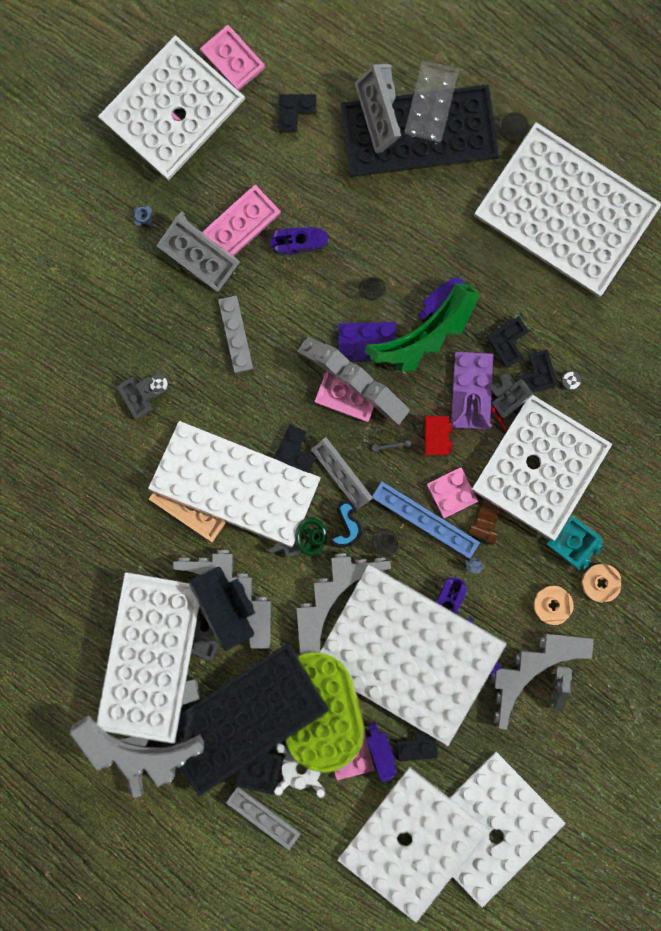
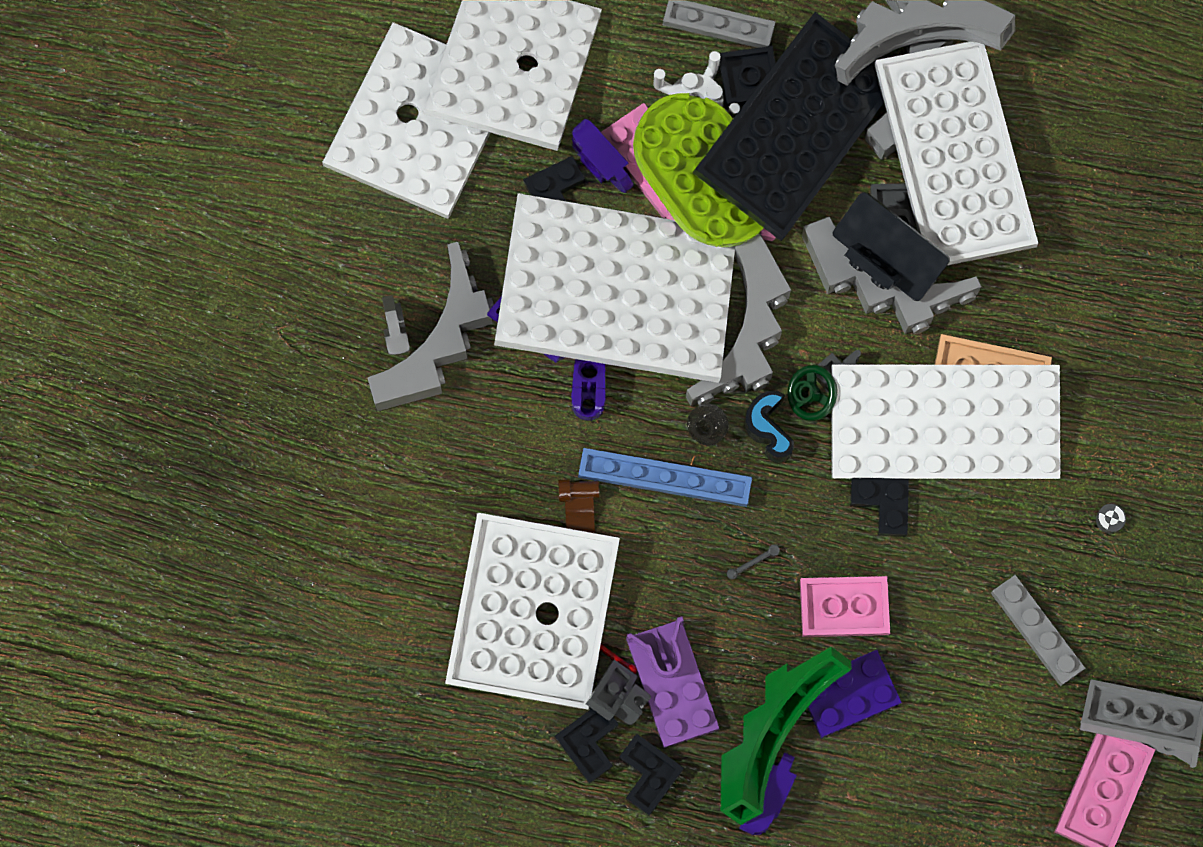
camera: 160 degrees right, 10 degrees down
dark grey plate [117,377,160,420] -> none
dark purple piece [271,227,328,256] -> none
light grey arch [297,336,410,425] -> none
light grey plate [311,437,373,510] -> none
clear smoke plate [358,277,386,301] -> none
red brick [424,416,452,456] -> none
bright pink plate [426,468,478,519] -> none
sand blue plate [465,558,484,574] -> none
light nougat plate [534,586,573,625] -> none
teal plate [547,515,603,571] -> none
dark grey tile [561,371,581,391] -> none
light nougat plate [581,564,621,602] -> none

